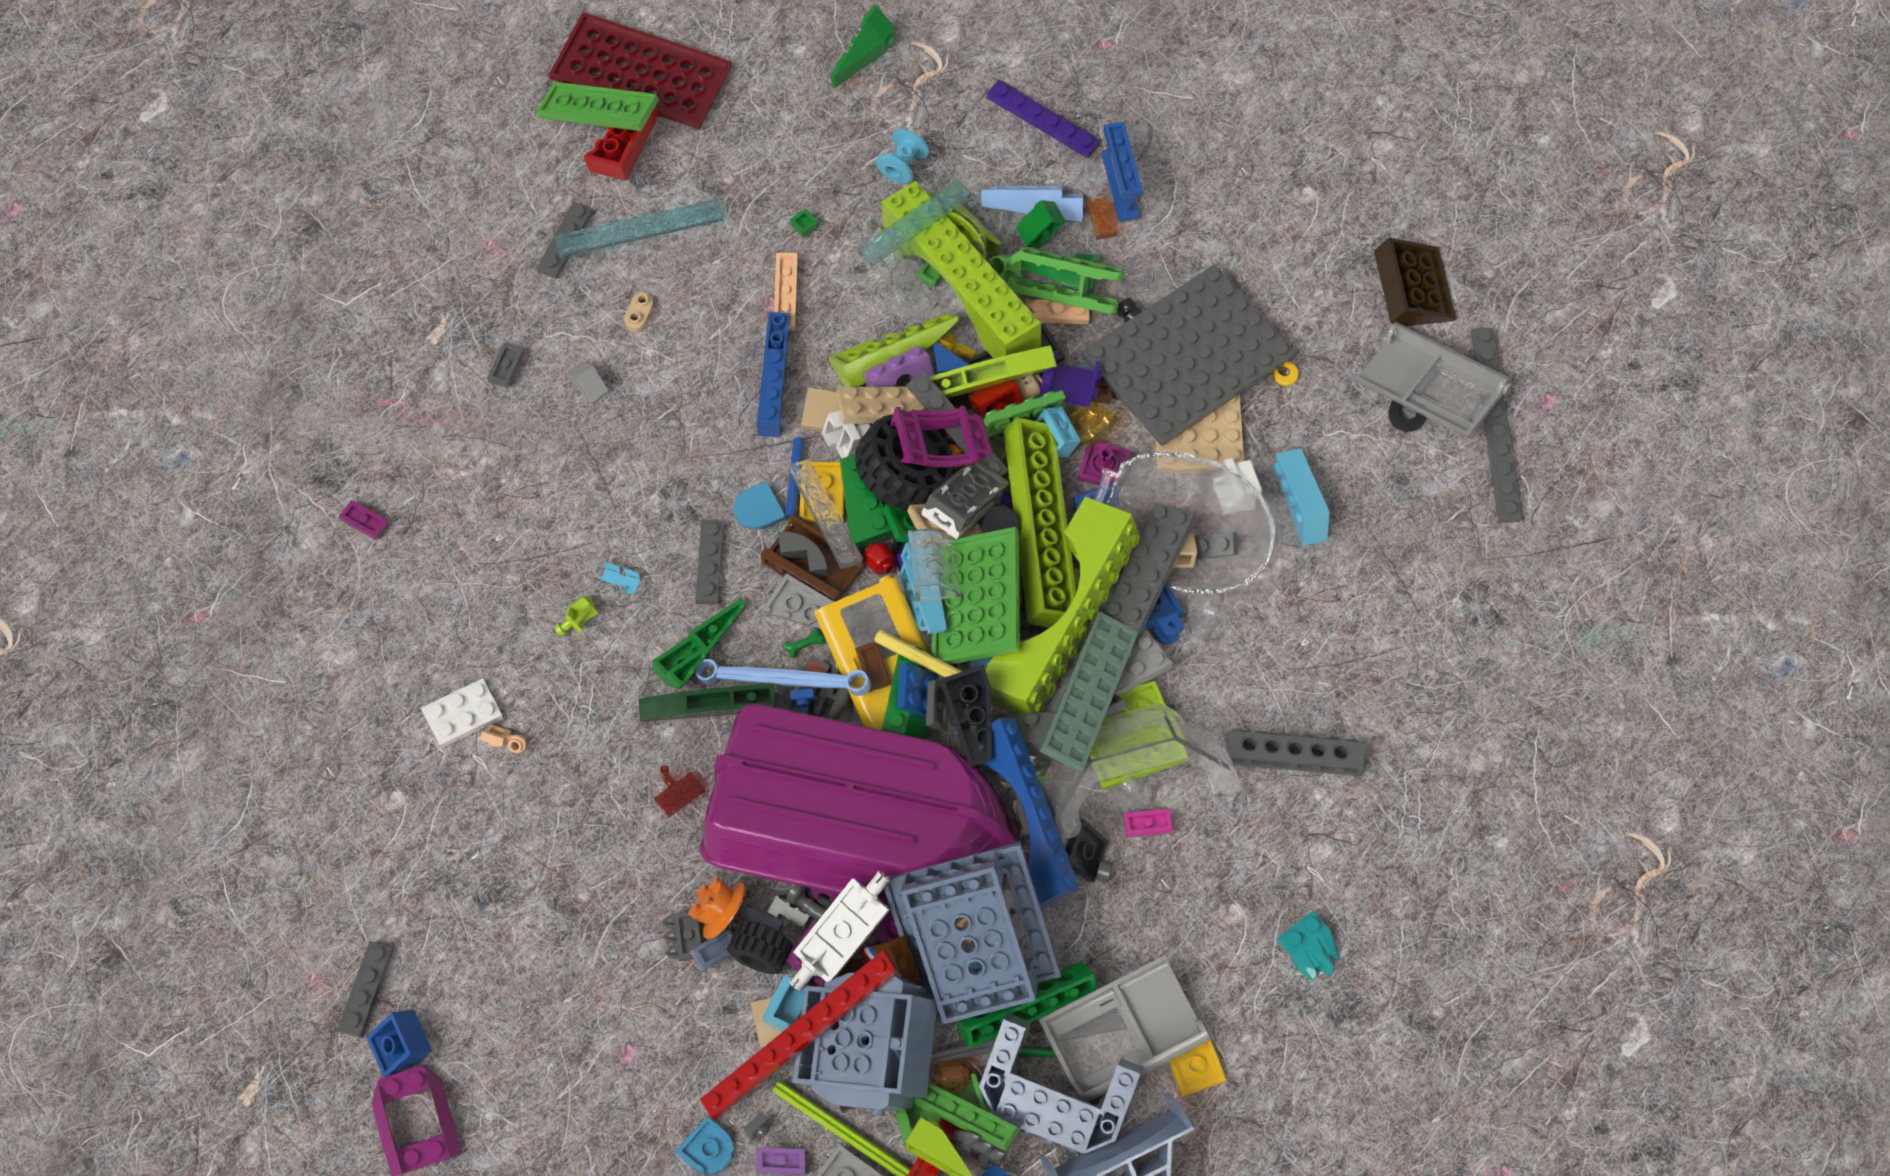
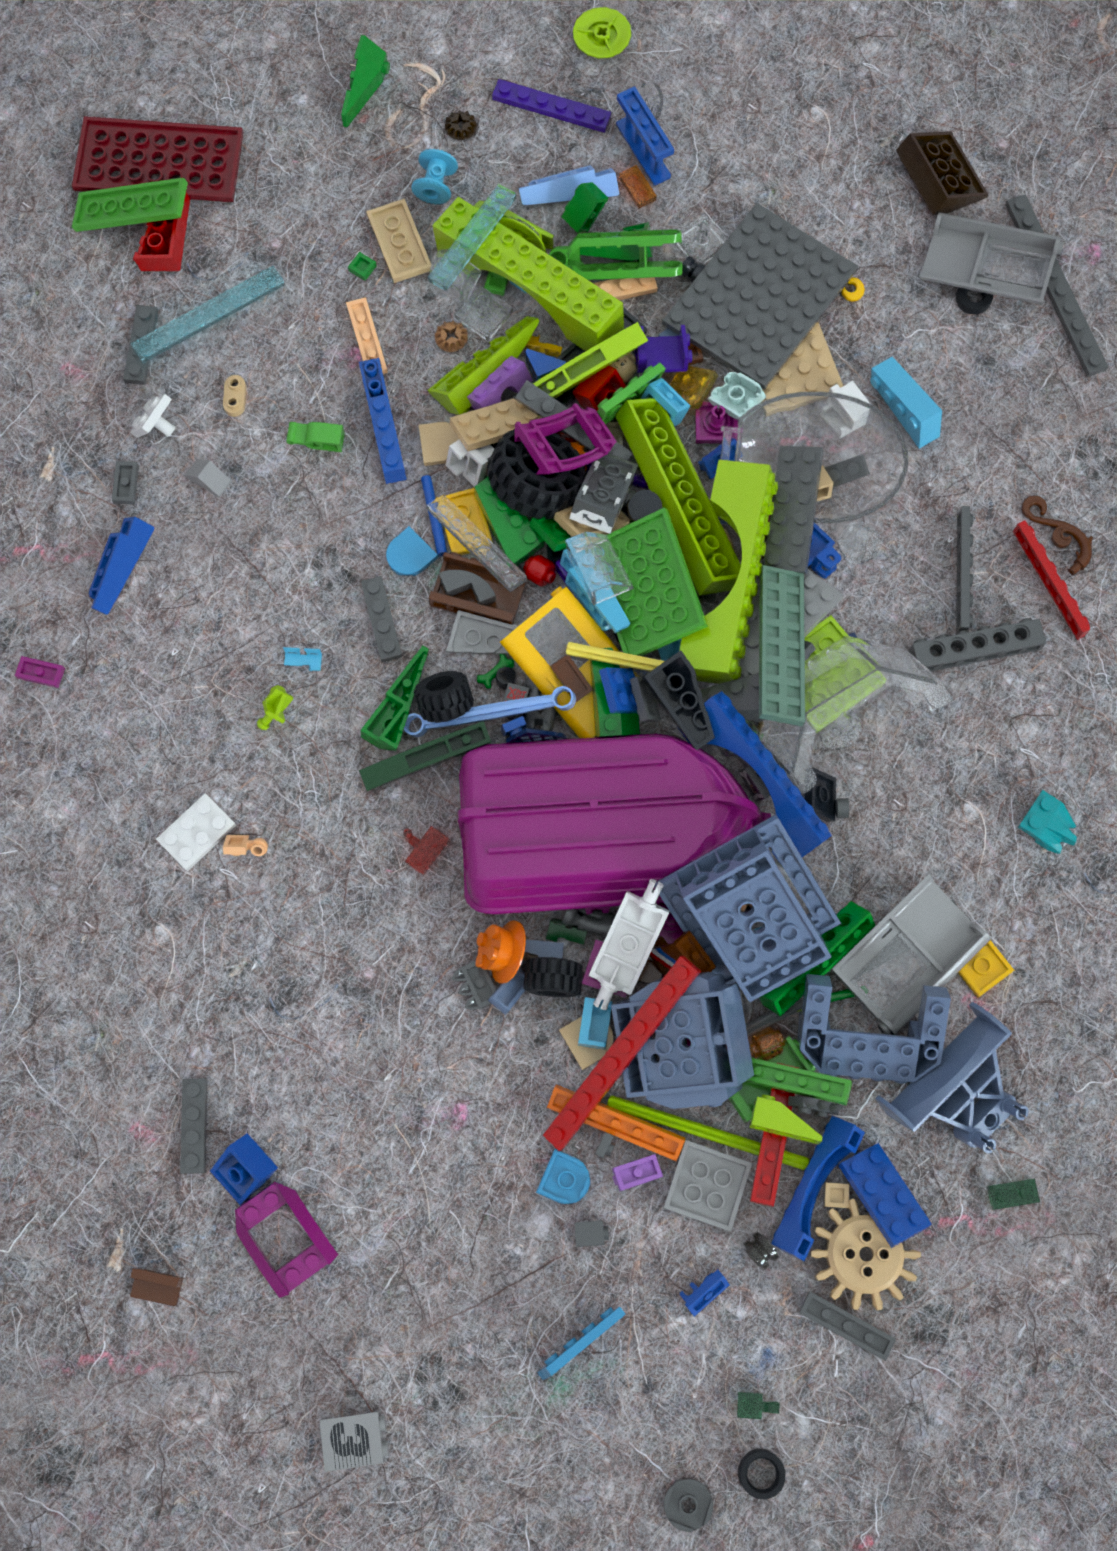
camera: 15 degrees left, 10 degrees up
dark pink plate [1123,809,1173,838] -> none
none -> blue wedge [89,517,154,615]
none -> white plate [130,394,175,438]
none -> reddish brown panel [130,1268,184,1306]
none -> bright green piece [286,422,345,452]
none -> tan plate [366,199,432,283]
none -> black tyre [414,671,474,723]
none -> medium nougat gear [435,320,468,352]
none -> dark brown gear [445,109,477,140]
none -> black piece [496,667,516,689]
none -> dark blue window [506,728,567,743]
none -> orange plate [547,1084,686,1162]
none -> lime piece [573,7,631,59]
none -> light aqua slope [707,372,766,419]
none -> dark grey plate [956,506,973,633]
none -> red plate [1013,520,1090,640]
none -> reddish brown plant [1021,495,1093,575]

